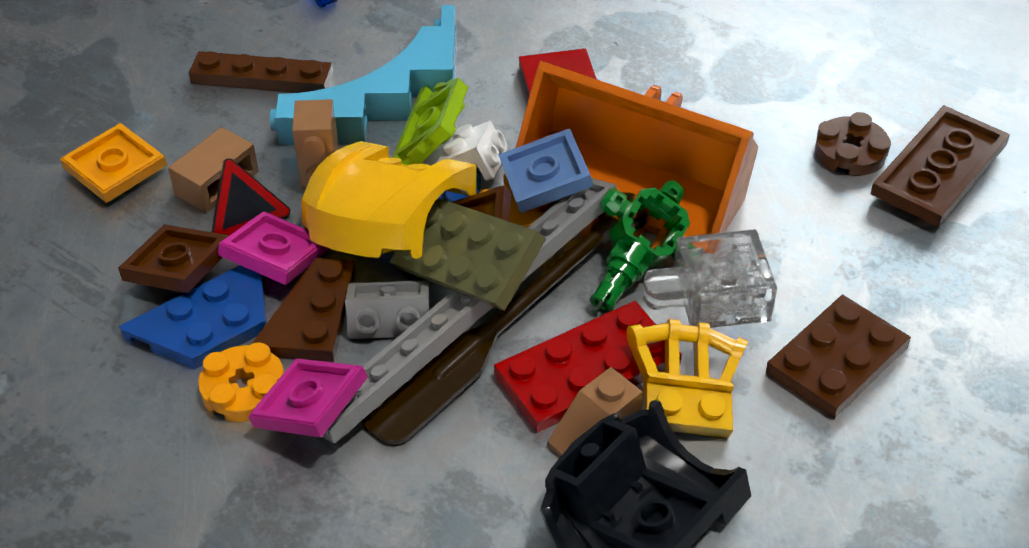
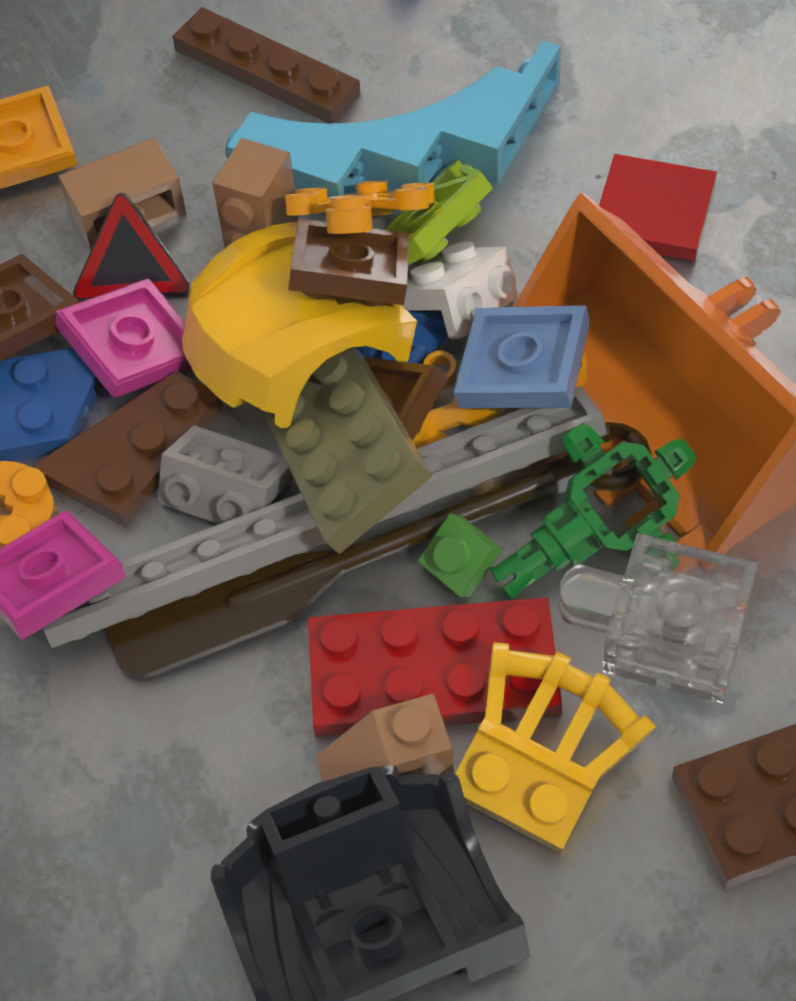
camera: 30 degrees right, 10 degrees up
none -> light orange plant [285,181,435,234]
none -> reddish brown plate [288,218,409,306]
none -> bright green plate [418,513,503,597]

